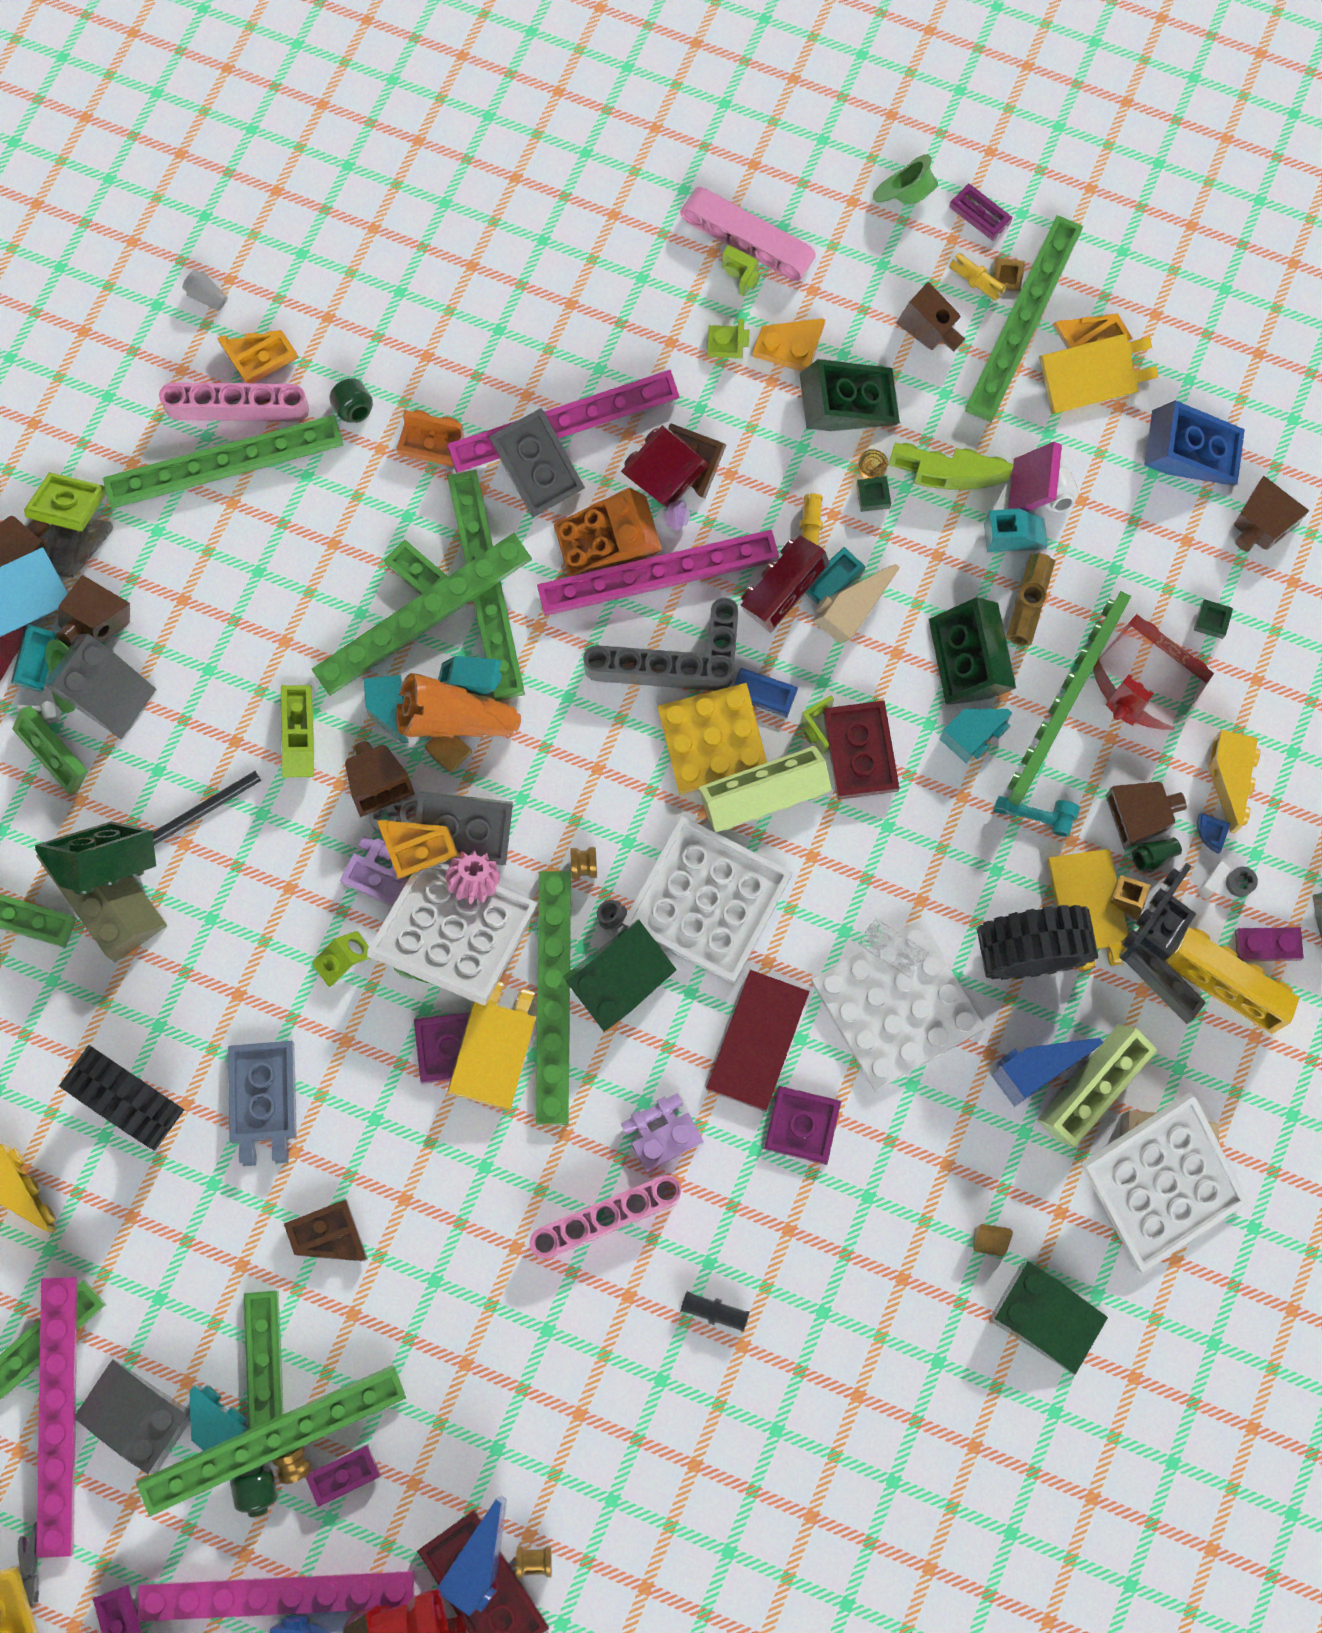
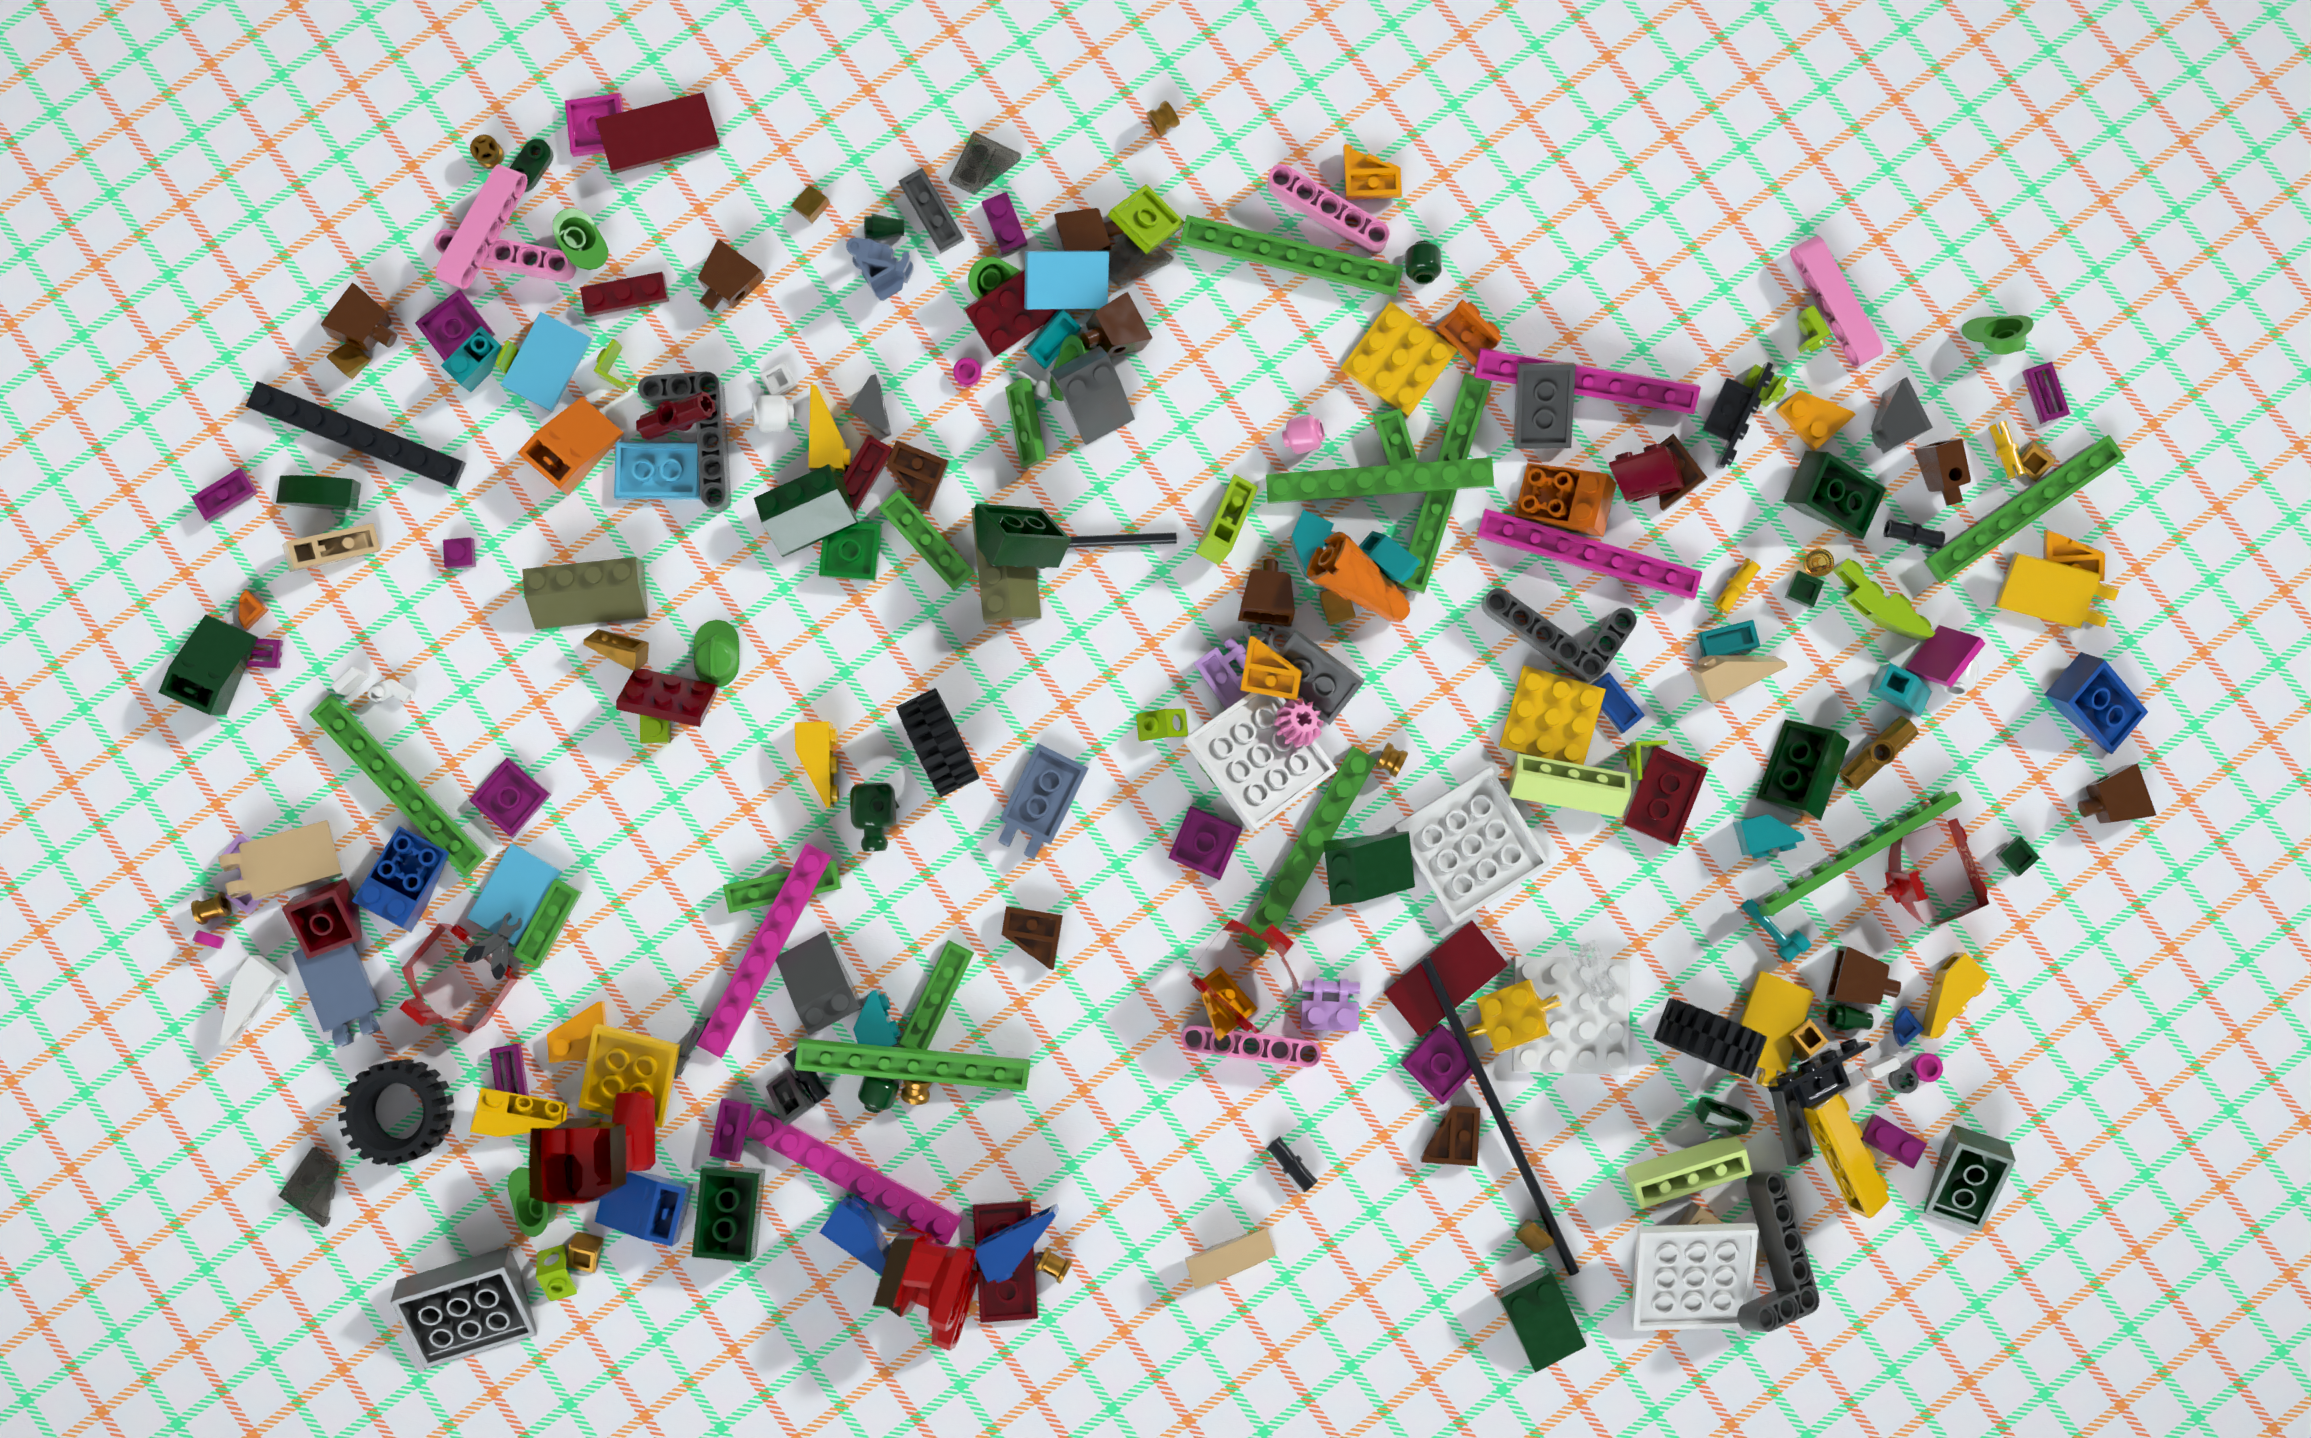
camera: 30 degrees right, 10 degrees up
light grey cone [182,270,228,311] -> none
magenta plate [305,1445,381,1507] -> none
yellow tile [447,981,536,1111] -> none
dark grey plate [597,900,627,930] -> none
lavender plate [666,501,690,531] -> none
dark red slope [740,535,830,633] -> none
blue slope [991,1037,1104,1107] -> none
none -> dark grey slope [766,1070,815,1126]
none -> black pin [784,1047,831,1104]
none -> dark green piece [850,783,900,852]
none -> pearl gold wheel [1146,101,1180,137]
none -> tan slope [1185,1227,1276,1289]
none -> red piece [1187,919,1299,1034]
none -> light orange wing [1200,966,1258,1041]
none -> bright pink head [1282,414,1325,454]
none -> yellow plate [1340,301,1458,419]
none -> black piece [1420,956,1580,1276]
none -> reddish brown wing [1420,1105,1480,1166]
none -> yellow plate [1466,979,1562,1054]
none -> dark green plate [1694,1097,1754,1135]
none -> black bracket [1702,362,1774,469]
none -> dark grey beam [1737,1171,1820,1332]
none -> dark grey slope [1871,377,1933,454]
none -> black pin [1883,519,1945,549]
none -> dark pink tile [1911,1053,1943,1082]

